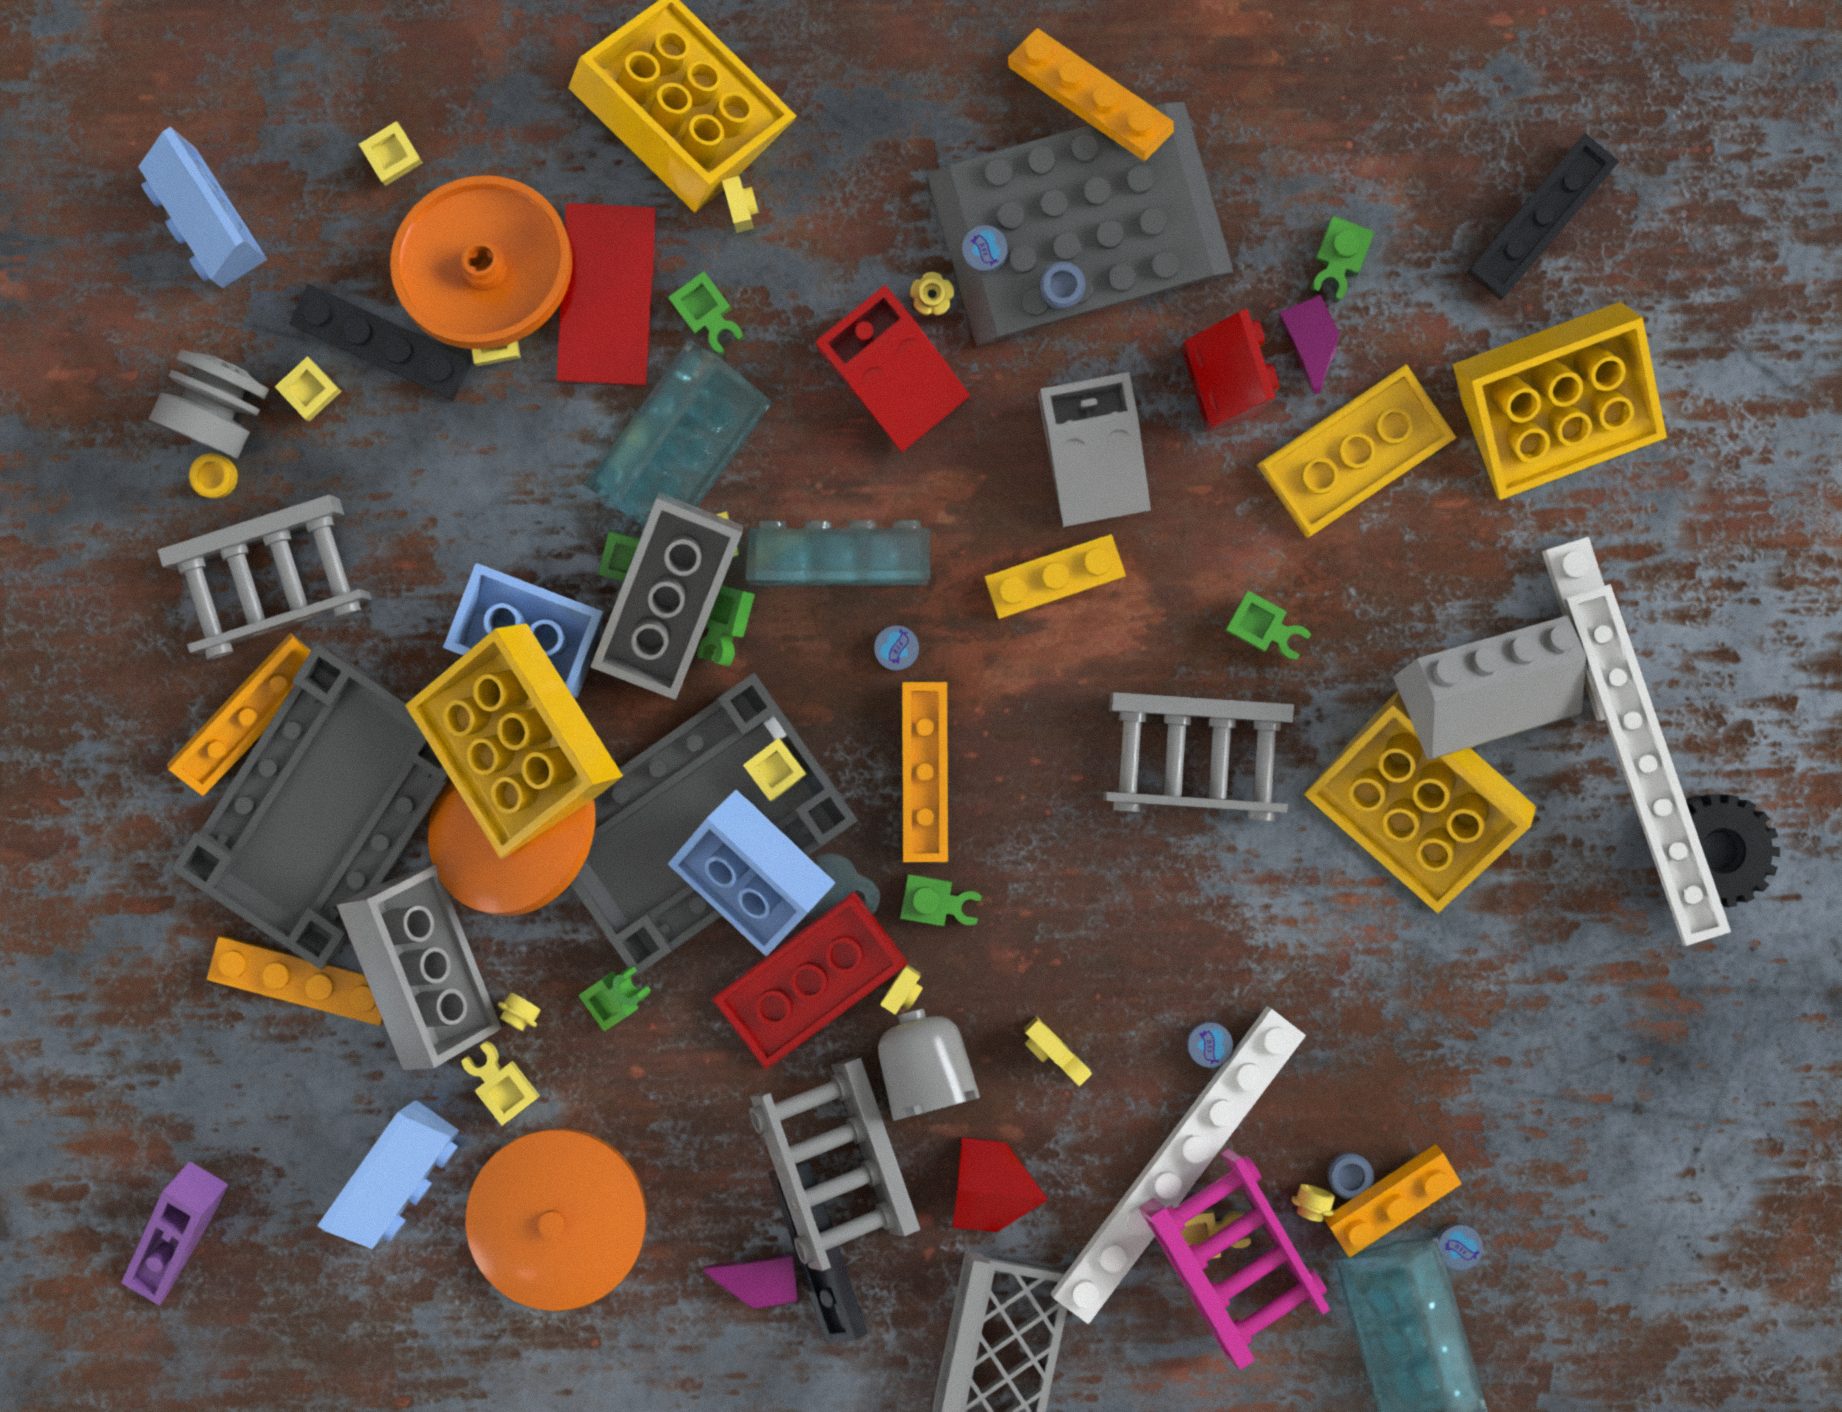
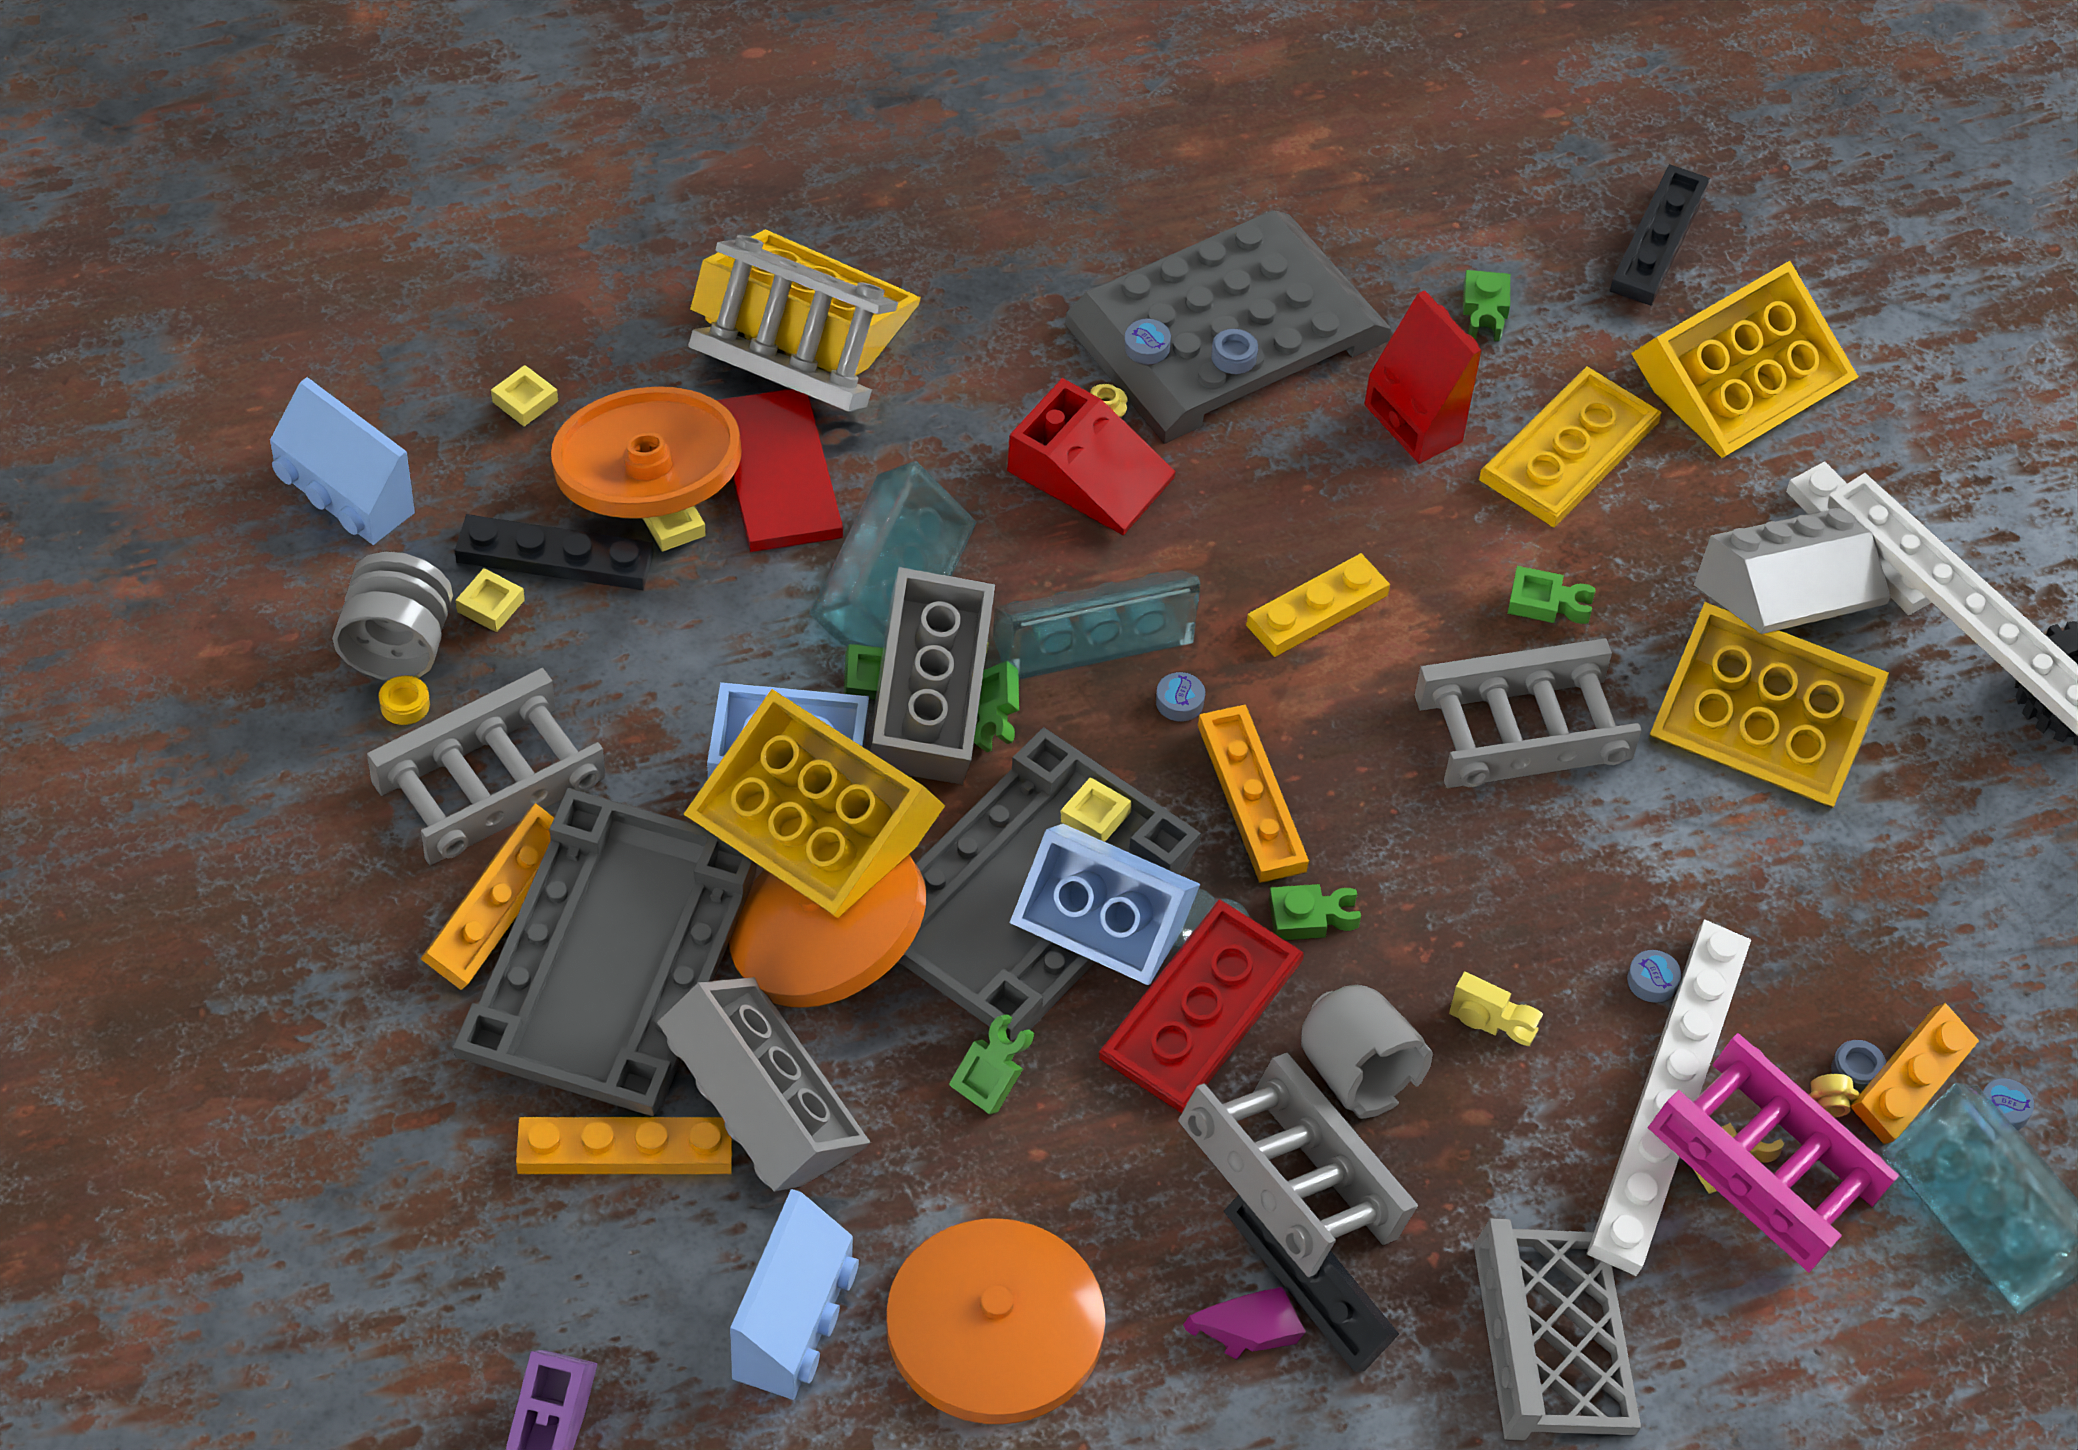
camera: 25 degrees left, 35 degrees down
light yellow plate [461,1041,540,1126] -> none
light yellow plate [498,992,541,1032] -> none
bright green plate [668,271,744,356] -> none
light yellow plate [722,176,759,233] -> none
light yellow plate [880,965,923,1015] -> none
red slope [952,1137,1048,1232] -> none
light orange plate [1008,28,1174,162] -> none
light grey slope [1038,372,1151,527] -> none
magenta slope [1279,295,1339,395] -> none
none -> light grey fence [688,235,898,411]

